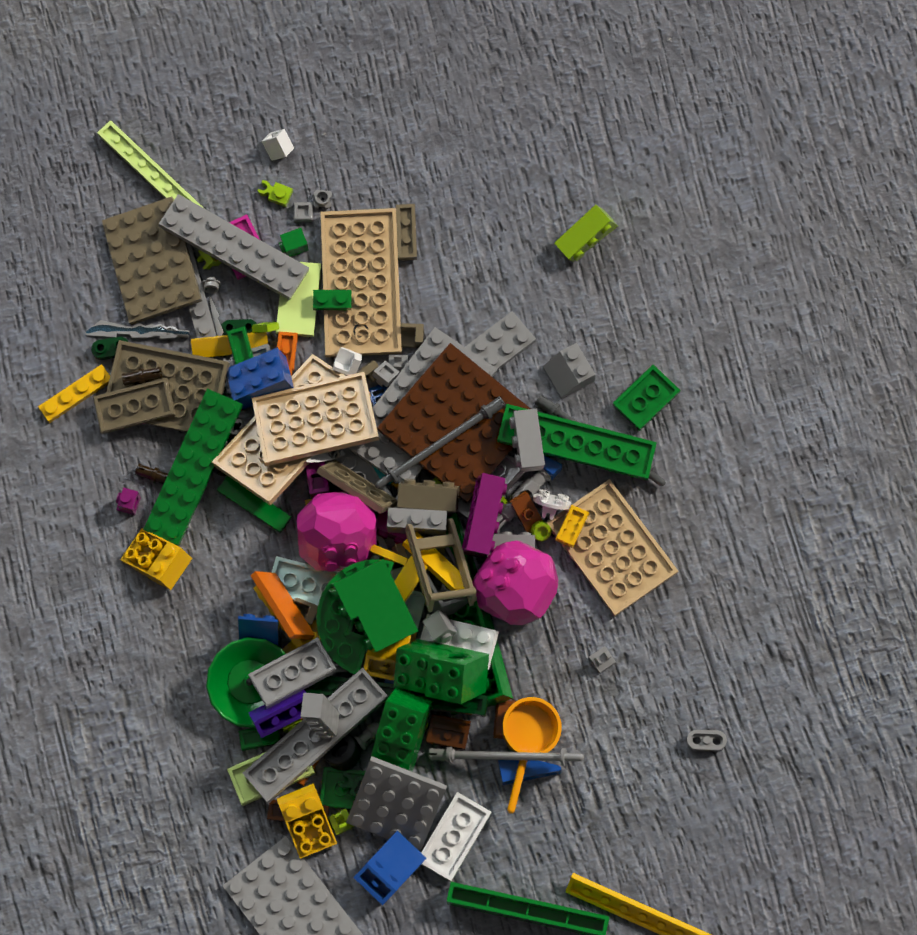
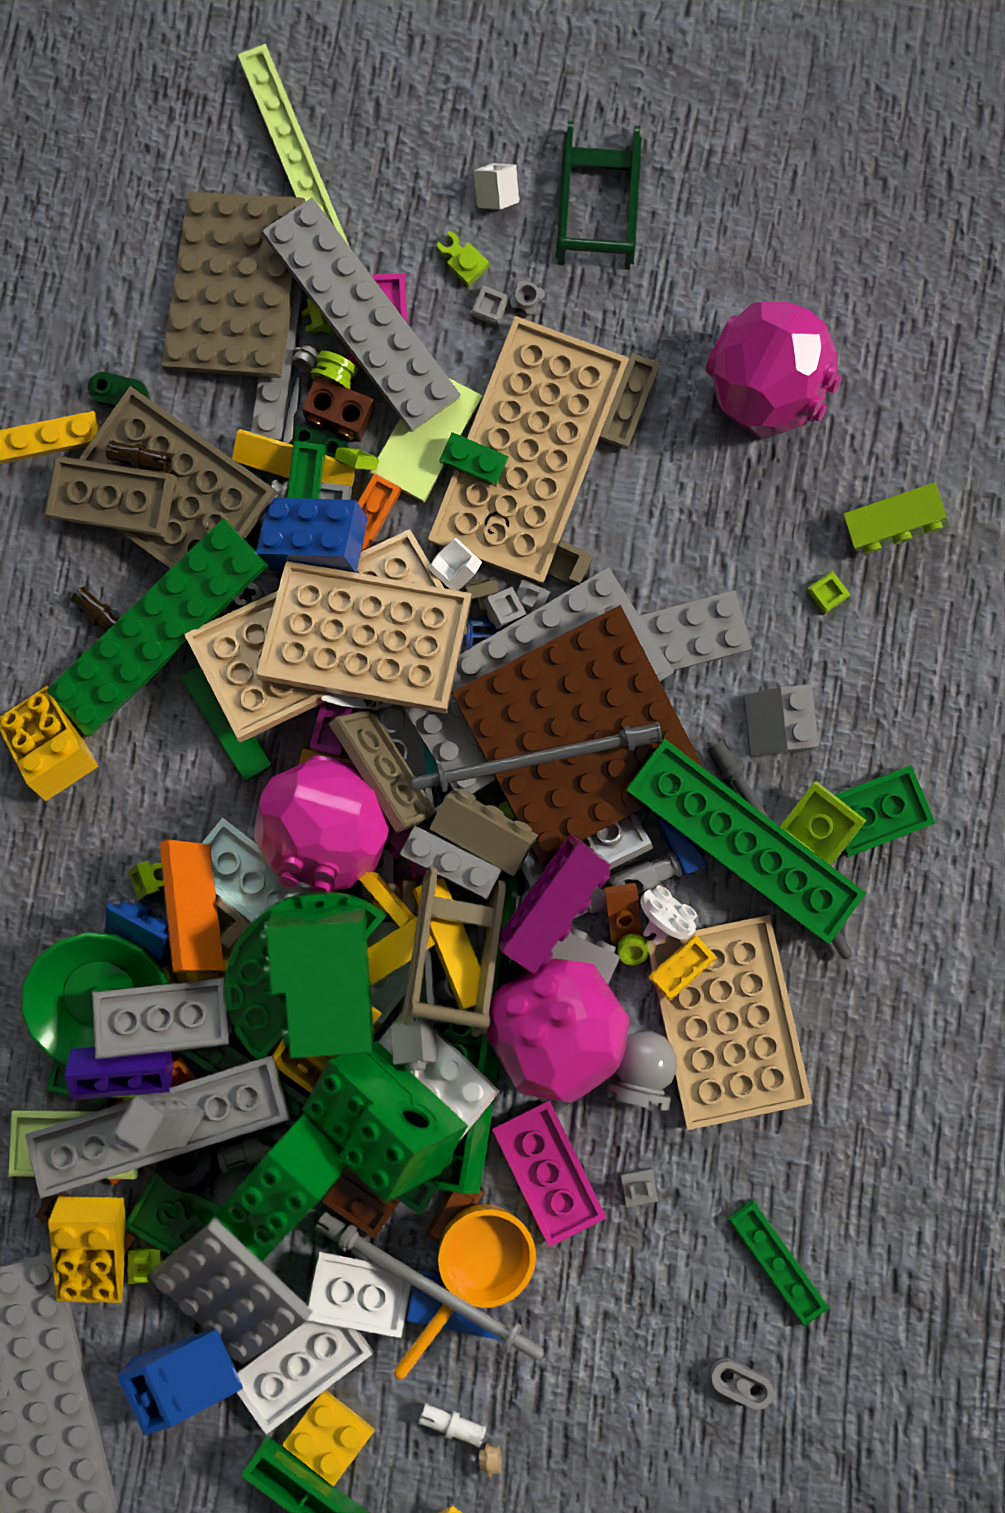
camera: 15 degrees right, 10 degrees up
light grey sword [85,320,190,340] -> none
magenta brick [116,487,141,515] -> none
green brick [278,228,309,257] -> none
light grey brick [509,409,545,472] -> none
none -> lime tile [127,861,164,900]
none -> yellow plate [282,1390,375,1486]
none -> copper brick [302,376,375,441]
none -> white plate [307,1252,411,1338]
none -> lime wheel [309,351,358,389]
none -> white pin [418,1403,486,1448]
none -> tan plate [479,1443,502,1478]
none -> dark pink plate [492,1099,607,1247]
none -> dark green piece [556,121,642,270]
none -> light grey tile [606,1031,677,1110]
none -> dark pink rock [705,302,842,438]
none -> green tile [726,1199,829,1327]
none -> lime plate [780,781,867,866]
none -> lime tile [806,571,851,615]

